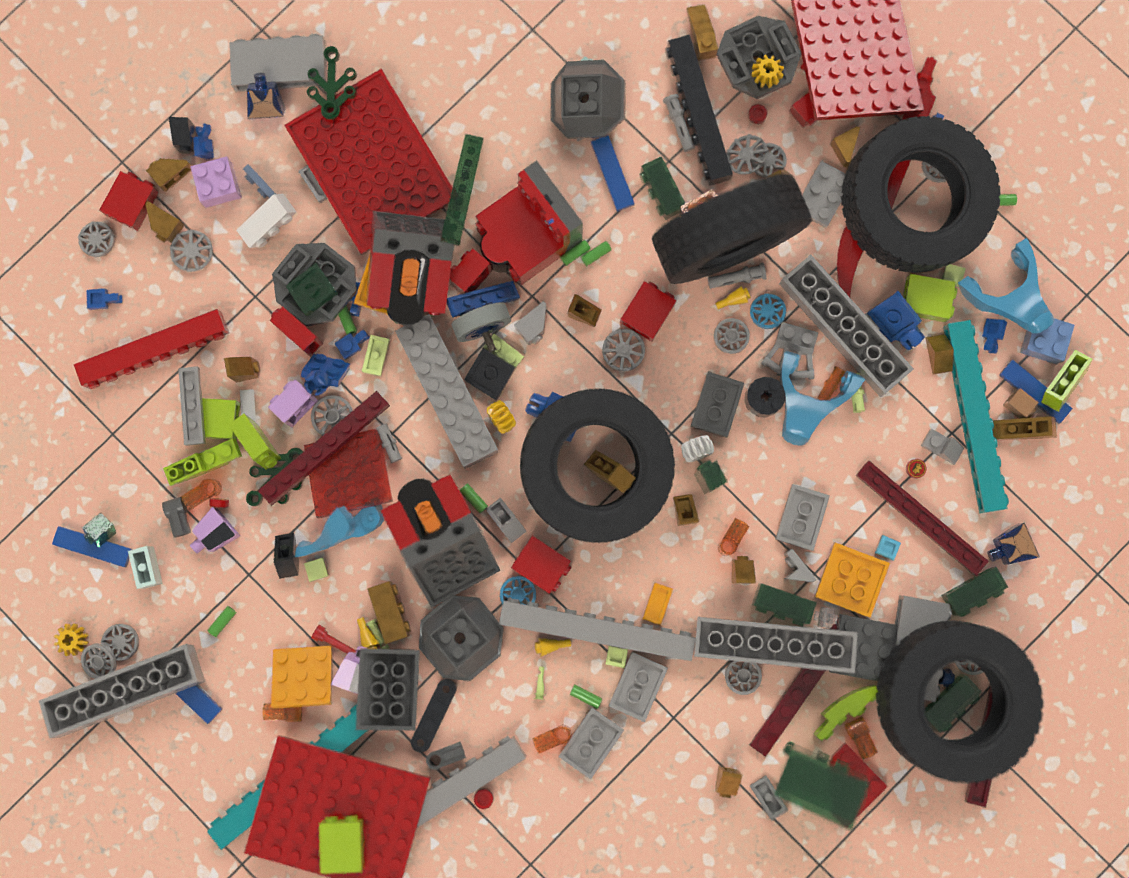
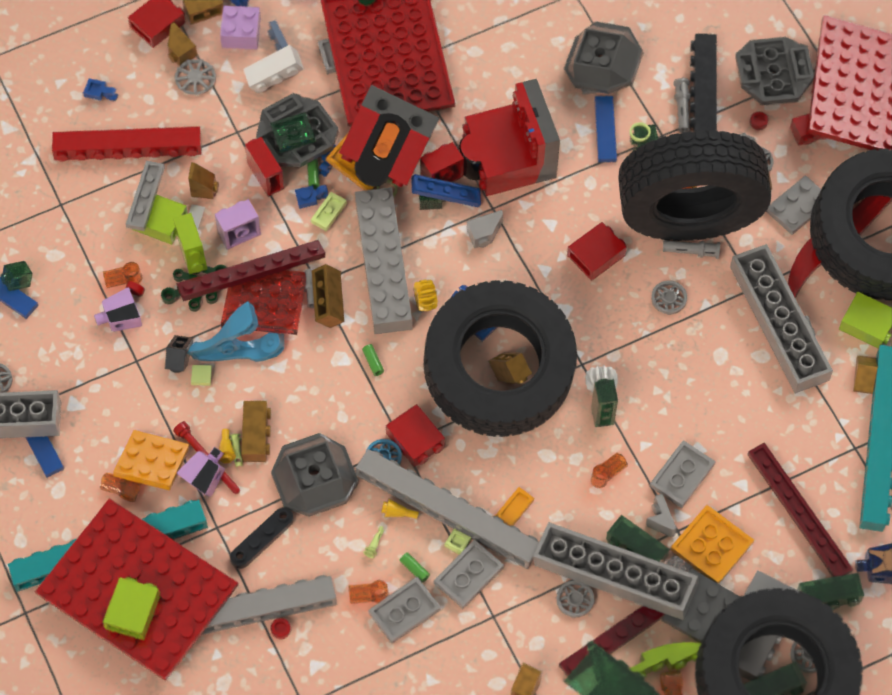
camera: 15 degrees right, 20 degrees down
light grey wheel [78,222,115,257] -> none
light aqua brick [128,546,163,589] -> none
dark grey piece [162,496,191,538] -> none
lime slope [163,438,242,486] -> none
bright green hinge [207,606,237,637] -> none
blue plate [301,353,350,396] -> none
light grey wheel [311,395,353,436] -> none
dark grey slope [356,649,420,731] -> none
piece [380,474,501,607] -> none
dark grey piece [426,741,466,770] -> none
clear green tile [440,134,484,246] -> none
light grey wheel [451,302,511,352] -> none
black plate [464,347,517,400] -> none
yellowish green plate [484,334,524,367] -> none
light grey slope [486,498,526,543] -> none
bright green hinge [560,240,591,266] -> none
pearl gold slope [568,294,602,327] -> none
bright green hinge [581,241,612,266] -> none
light grey wheel [602,329,645,371] -> none
pearl gold slope [673,494,699,526] -> none
pearl gold slope [687,4,718,61] -> none
dark grey plate [690,372,744,438] -> none
yellow cone [715,285,751,309] -> none
pearl gold slope [732,556,756,584] -> none
black brick [744,377,785,418] -> none
dark azure wheel [750,294,786,329] -> none
yellow gear [751,54,784,88] -> none
light grey plate [761,322,819,380] -> none
dark azure animal [780,351,866,446] -> none
clear orange pin [817,366,846,400] -> none
pearl gold slope [830,126,860,168] -> none
yellowish green pin [851,373,865,413] -> none
blue plate [867,291,925,350] -> none
medium azure tile [875,535,901,561] -> none
tile [906,459,927,479] -> none
light grey slope [921,429,964,465] -> none
dark blue plate [938,668,955,687] -> none
none -> pearl gold brick [312,264,344,328]
none -> yellowish green piece [630,122,651,142]

